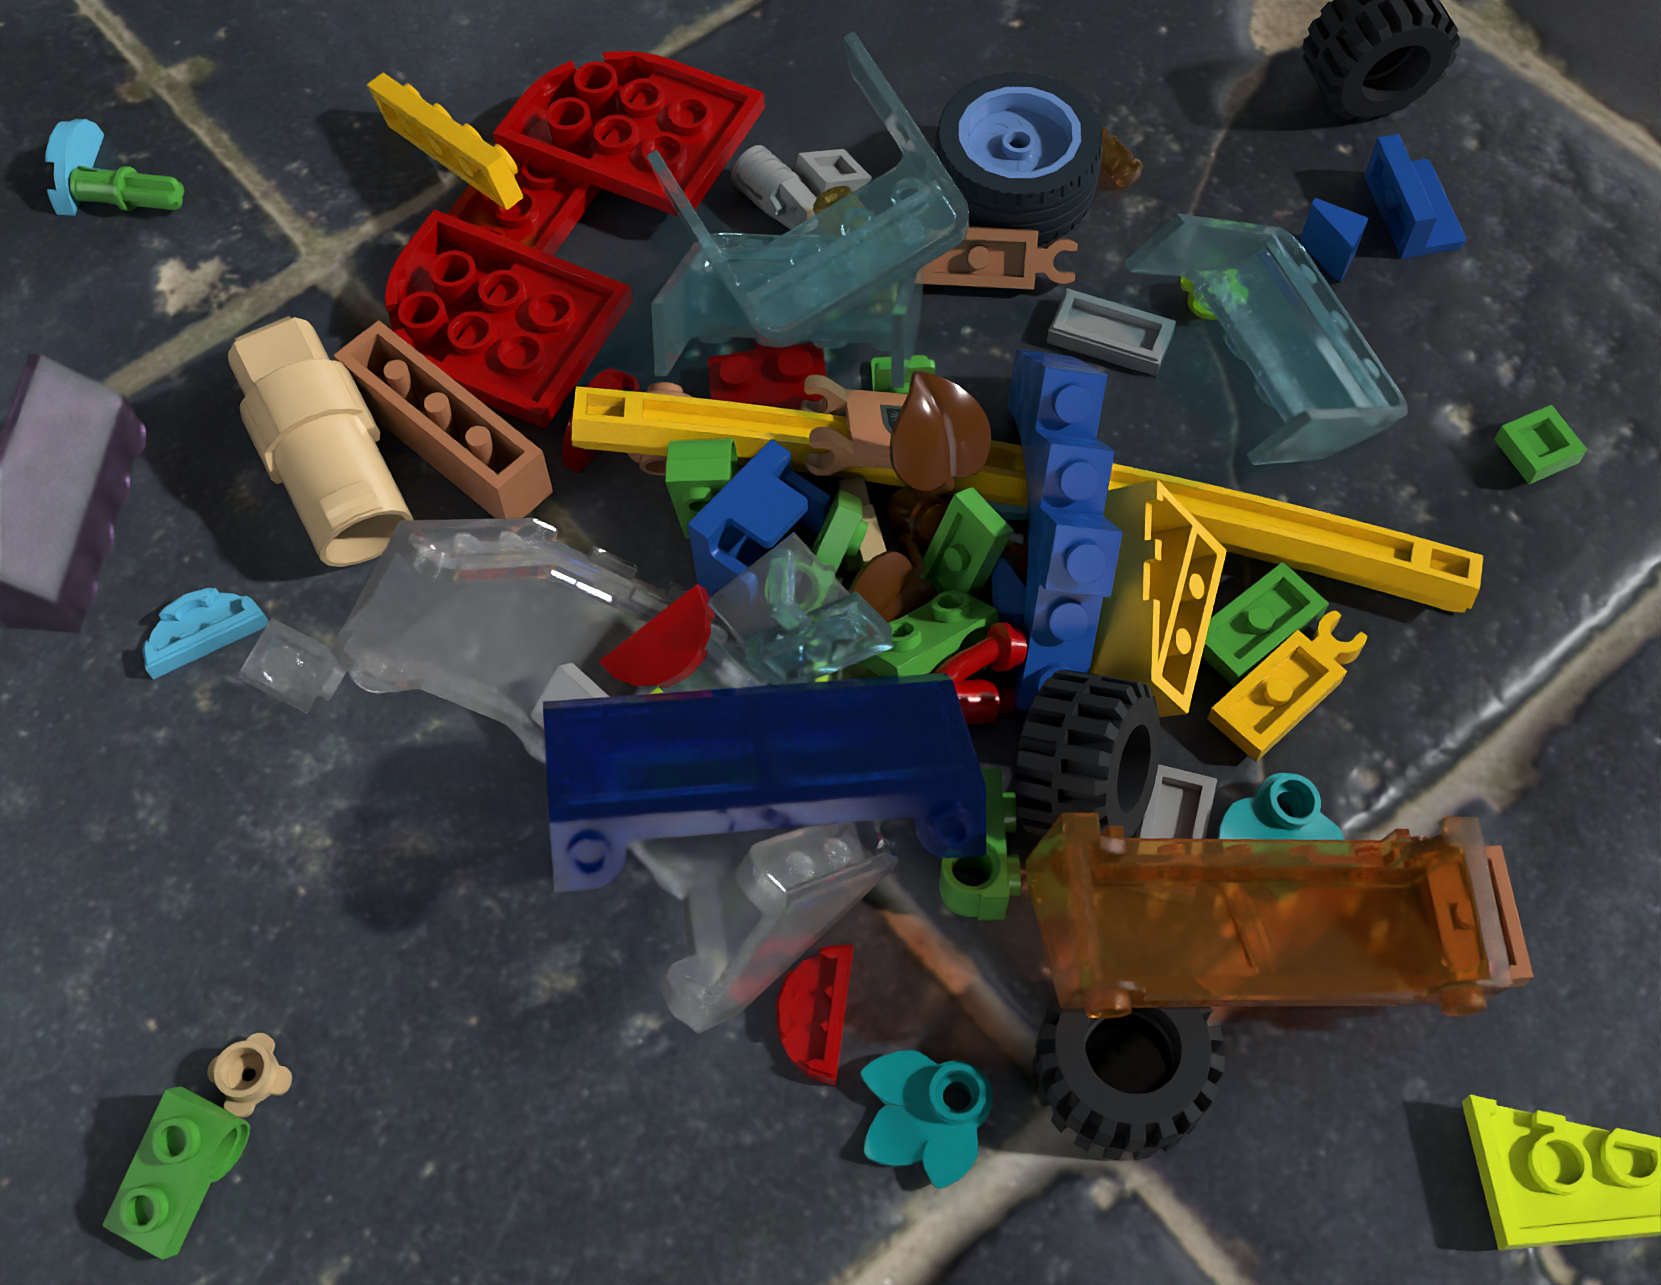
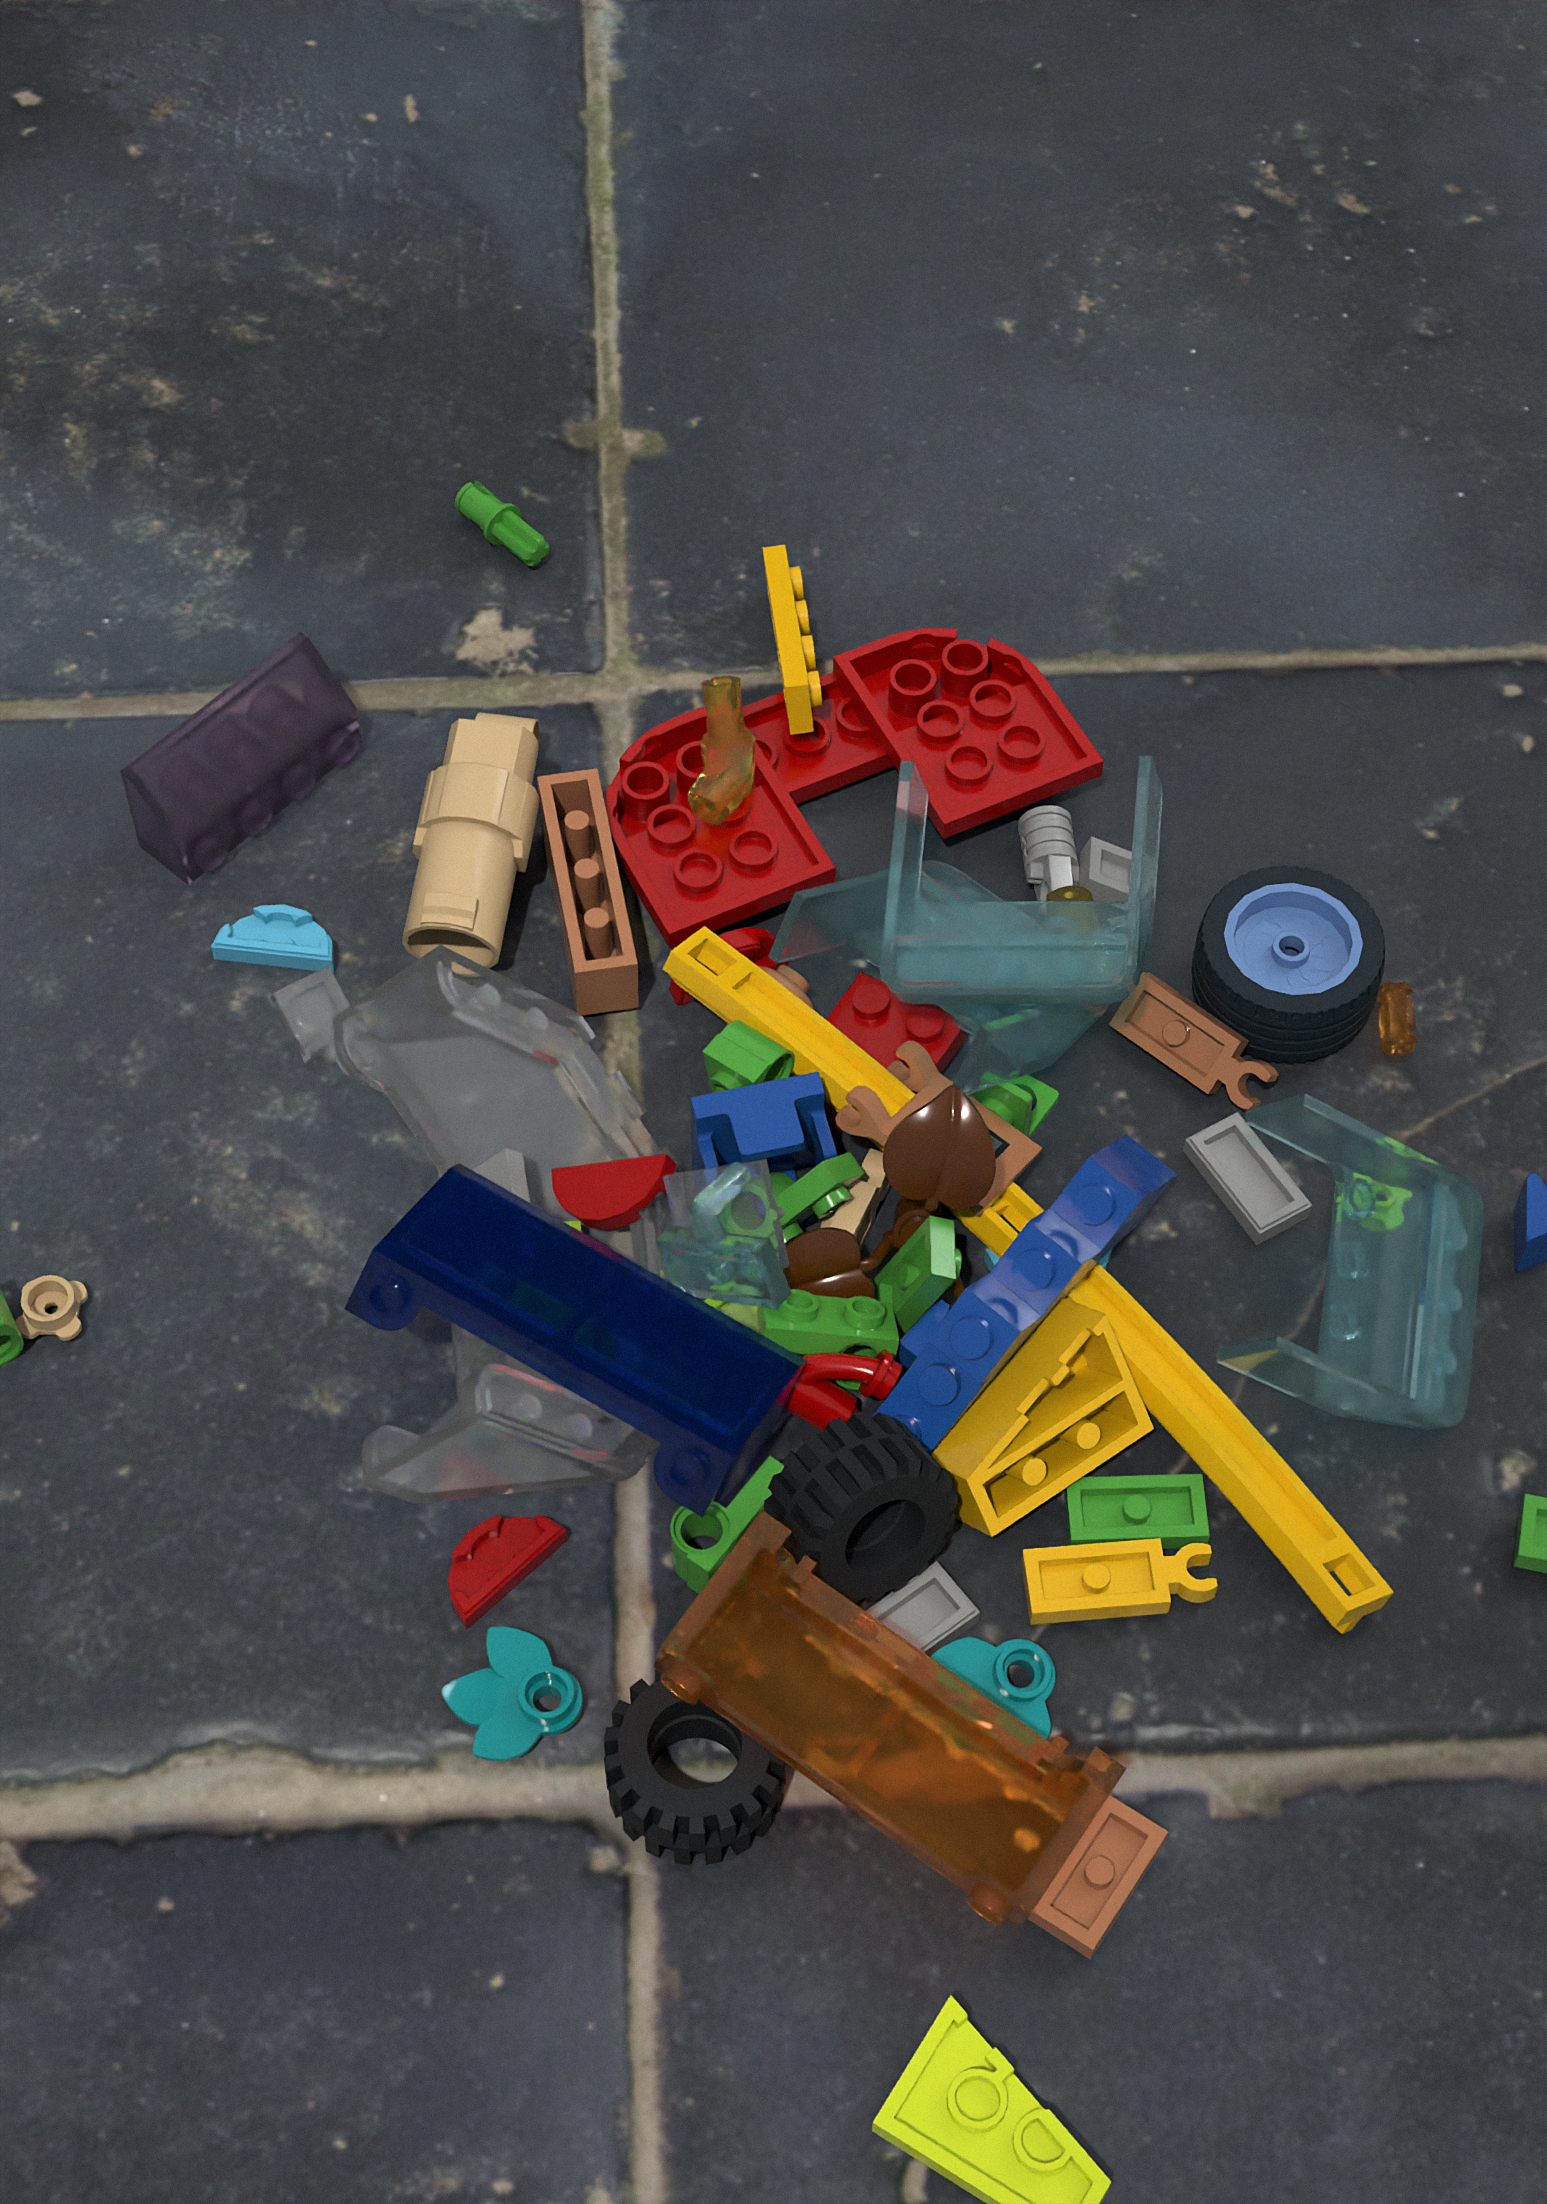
camera: 35 degrees right, 5 degrees down
medium azure tile [45,119,104,216] -> none
none -> clear yellow arm [688,676,756,825]

